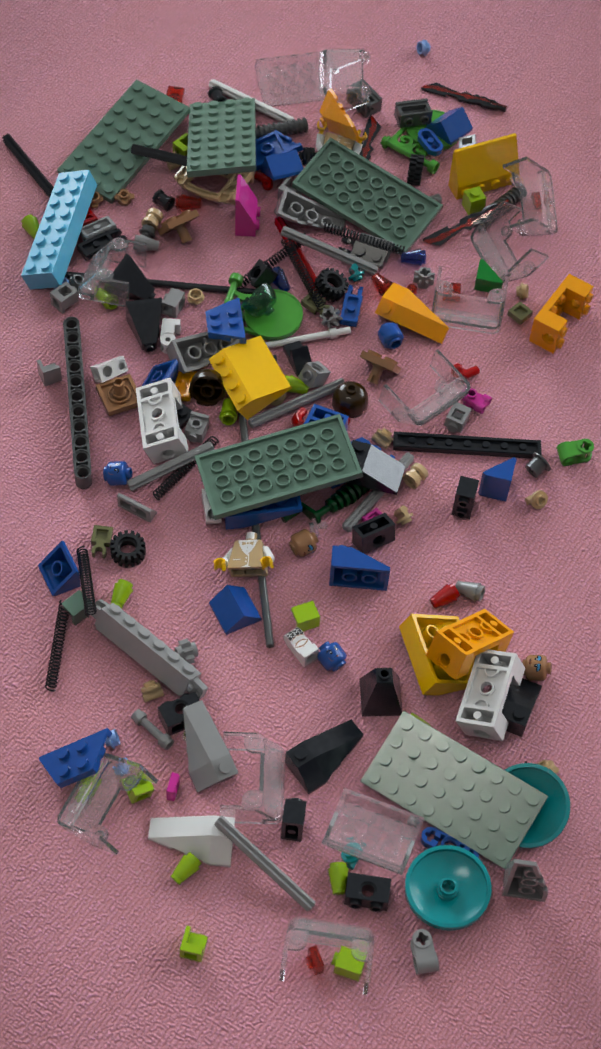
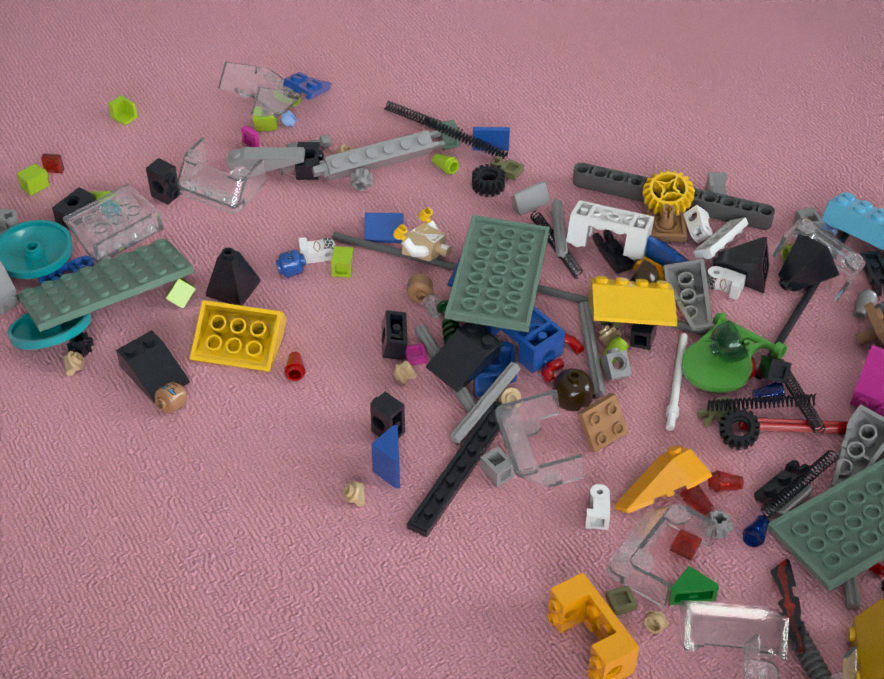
camera: 120 degrees right, 10 degrees down
blue head [103,461,133,486] -> none
light blue plate [105,729,120,749] -> none
white wedge [148,815,235,867] -> none
light grey brick [162,288,185,318] -> none
lime cone [170,852,202,885] -> none
light grey brick [184,411,209,443] -> none
tan plate [187,288,205,305] -> none
blue wing [205,298,246,344] -> none
light grey axle [214,816,315,911] -> none
clear windscreen [279,917,375,995] -> none
light grey axle [281,226,378,275] -> none
black slope [283,341,312,377] -> none
black wedge [285,719,364,794] -> none
light grey gear [319,305,343,328] -> none
blue slope [329,545,390,591] -> none
blue hinge [339,285,364,327] -> none
teal plate [348,263,365,282] -> none
blue head [377,322,404,349] -> none
tan wheel [403,463,428,489] -> none
light orange plate [426,609,514,680] -> none
red arm [452,363,480,379] -> none
light grey cone [455,580,485,602] -> none
white plate [456,649,525,741] -> none
dark pink plate [460,388,492,414] -> none
lime brick [462,186,486,215] -> none
dark grey piece [525,452,551,478] -> none
bright green piece [556,439,594,466] -> none
none -> light grey axle [450,362,520,443]
none -> white leg [585,484,610,530]
none -> yellow gear [642,169,695,217]
none -> white plate [693,217,748,259]

